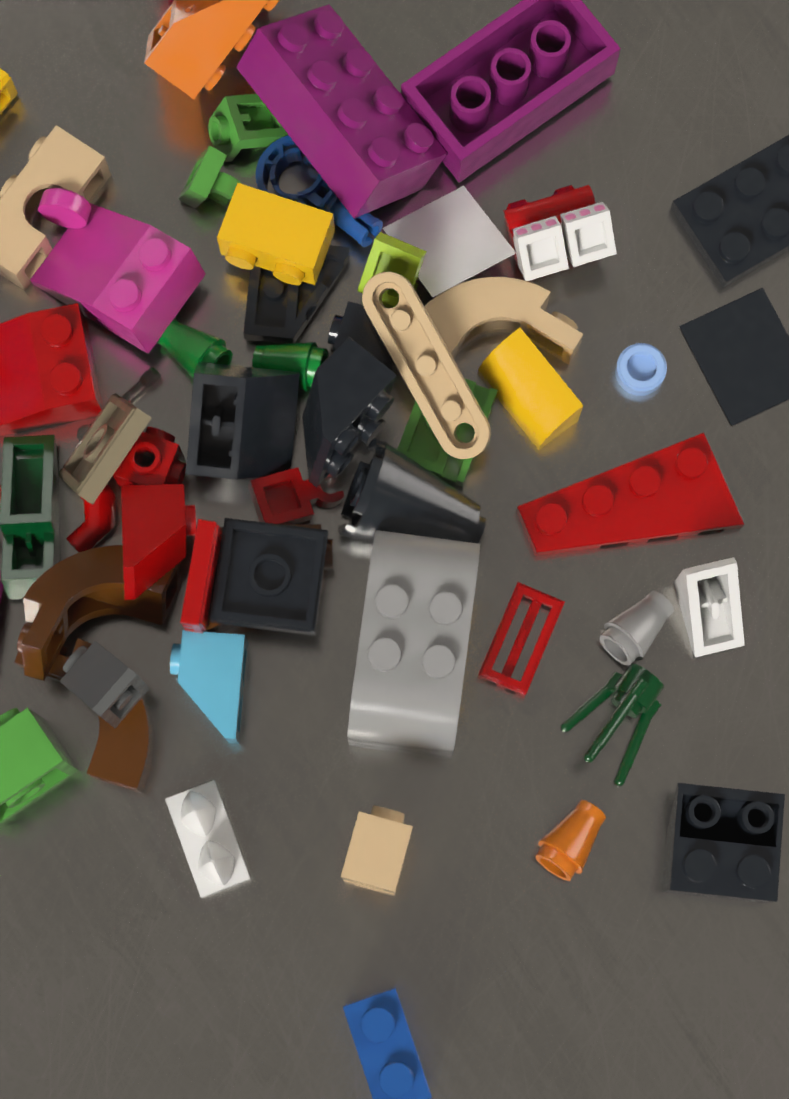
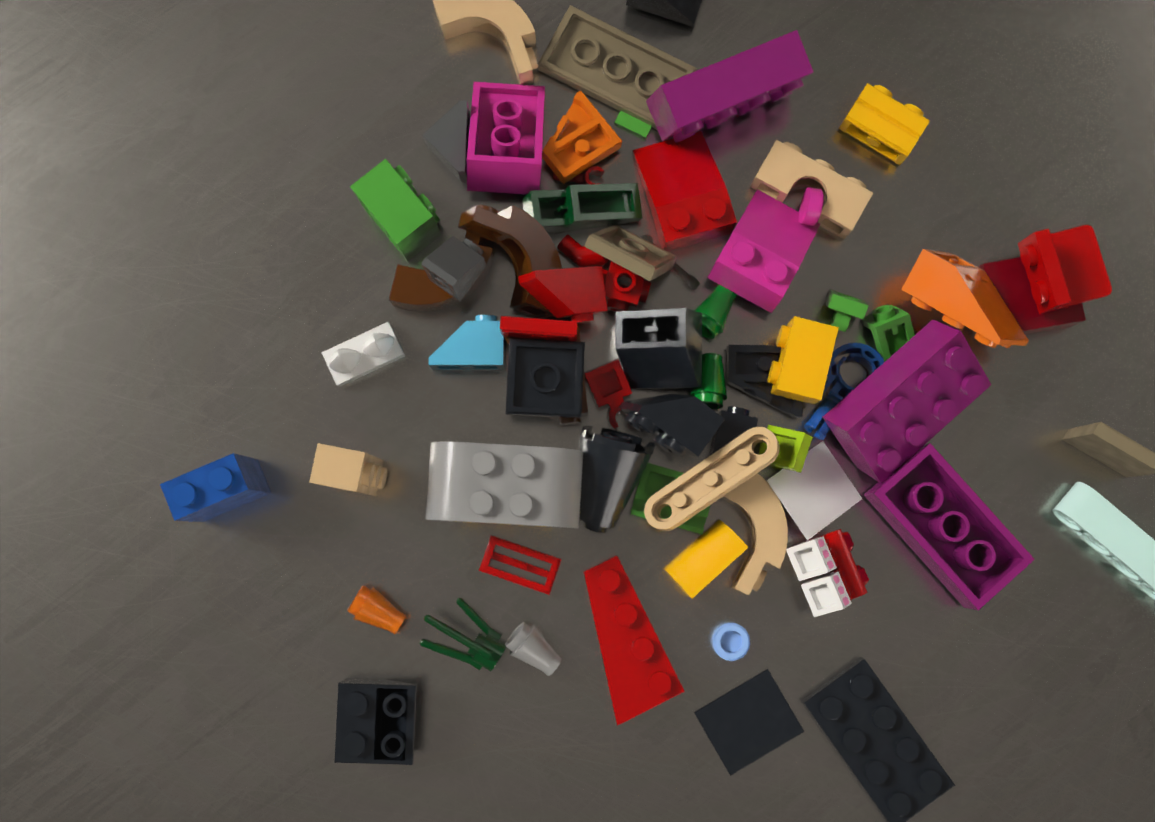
camera: 85 degrees right, 5 degrees up
white slope [673,557,745,657] -> none

